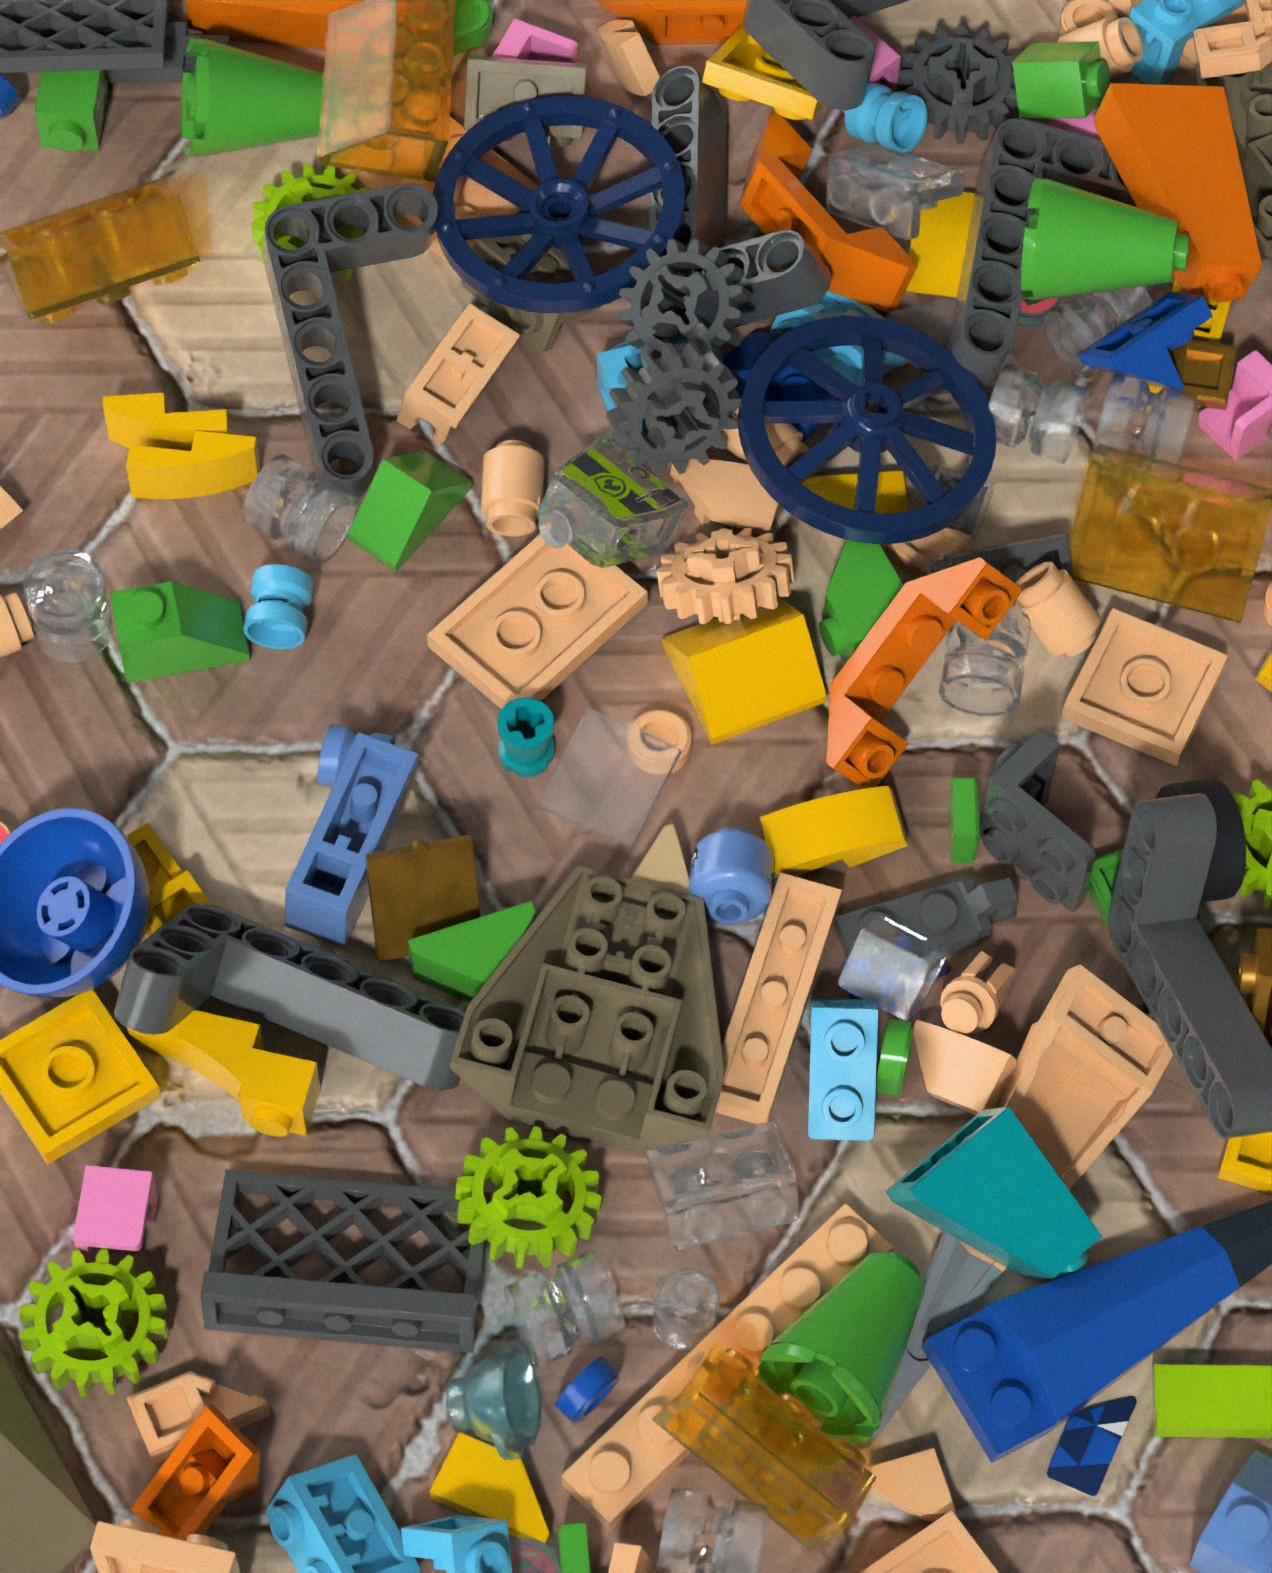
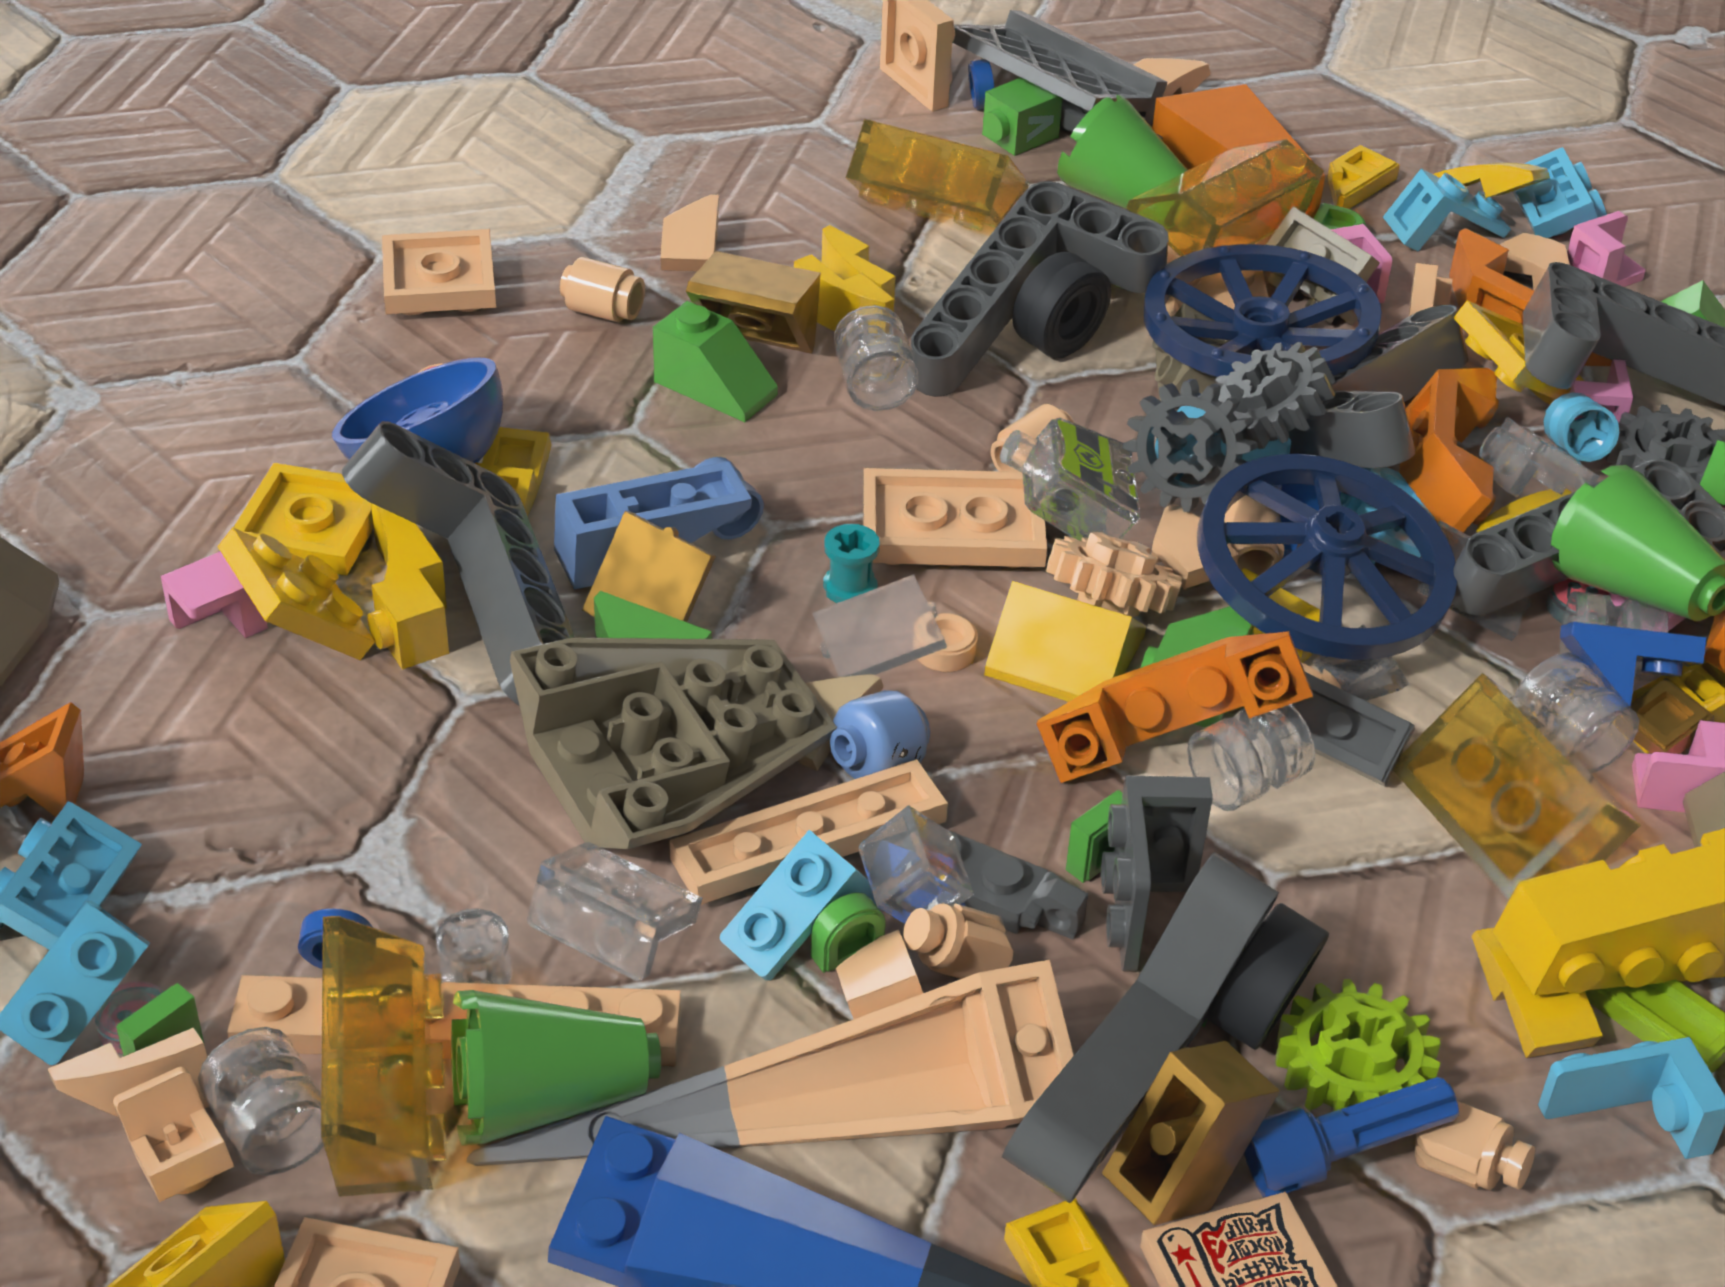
camera: 45 degrees right, 20 degrees down
lime gear [19,1248,169,1398] -> none
clear wheel [23,548,114,663] -> none
light nougat tile [126,1371,271,1465] -> none
dark grey fence [201,1169,491,1353] -> none
medium azure wheel [243,564,314,650] -> none
bright green slope [347,450,472,572] -> none
light nougat hinge [396,303,520,443] -> none
yellow tile [429,1432,550,1550] -> none
clear light blue piece [446,1343,541,1461] -> none
lime gear [455,1126,602,1269] -> none
clear wheel [504,1251,626,1368] -> none
yellow slope [759,786,909,877] -> none
light nougat tile [867,1448,956,1521] -> none
teal slope [885,1107,1102,1279] -> none
clear wheel [987,363,1089,465] -> none
light nougat brick [1015,562,1101,657] -> none
light nougat plate [1061,608,1229,767] -> none
none -> yellow plate [217,527,375,660]
none -> pearl gold slope [685,251,821,354]
none -> black tyre [1012,252,1111,358]

